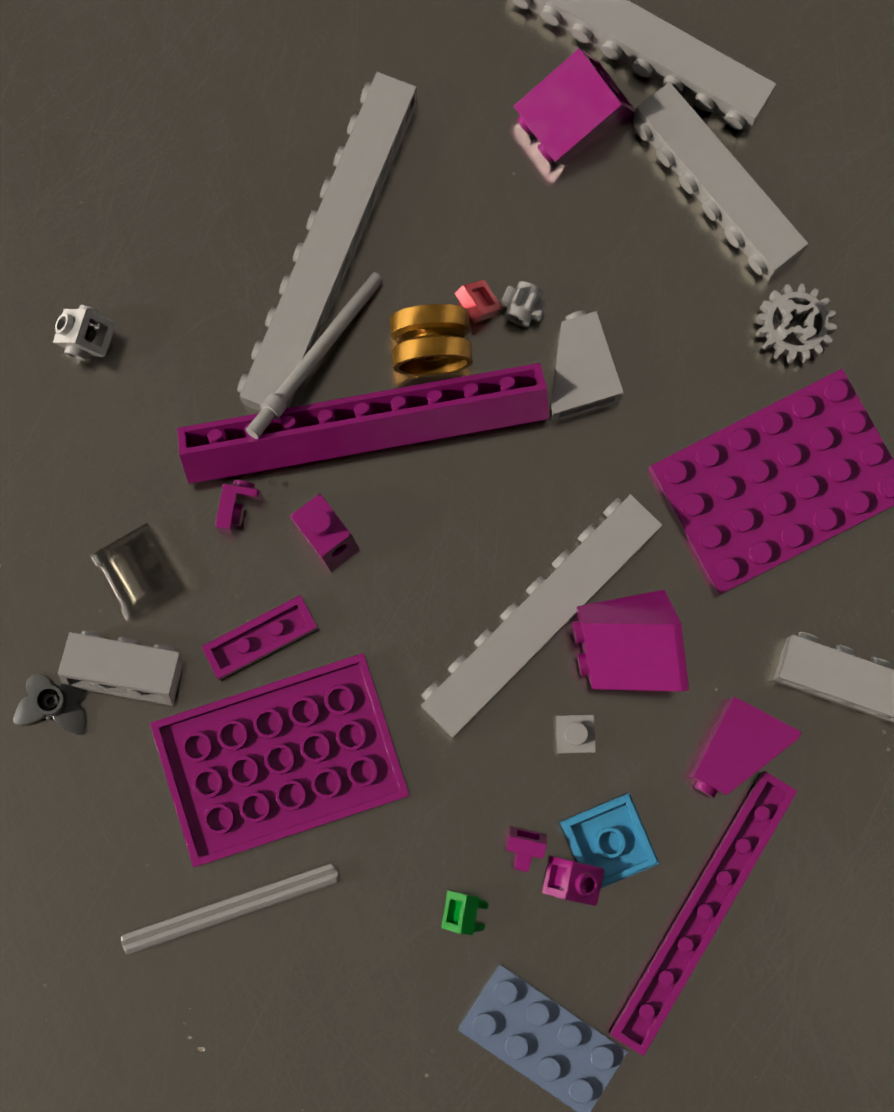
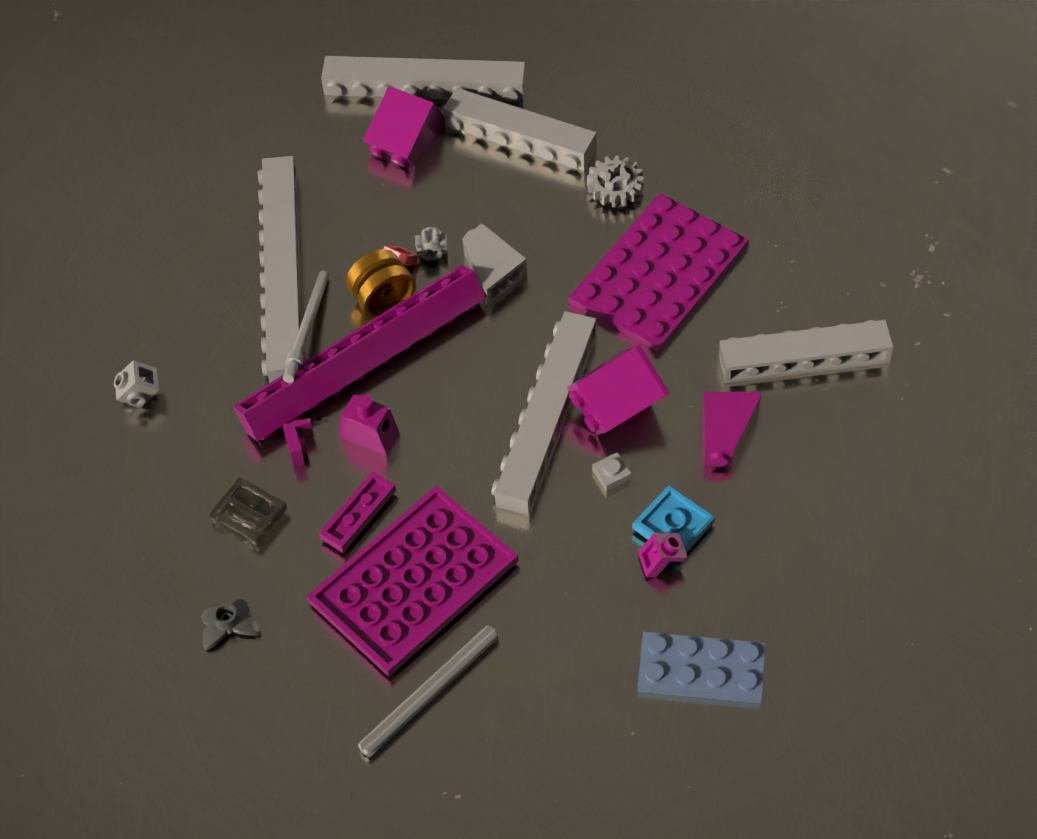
camera: 25 degrees left, 25 degrees down
light grey brick [58,631,183,706] -> none
green tile [441,890,488,935] -> none
magenta tile [506,826,547,872] -> none
magenta plate [609,771,797,1056] -> none

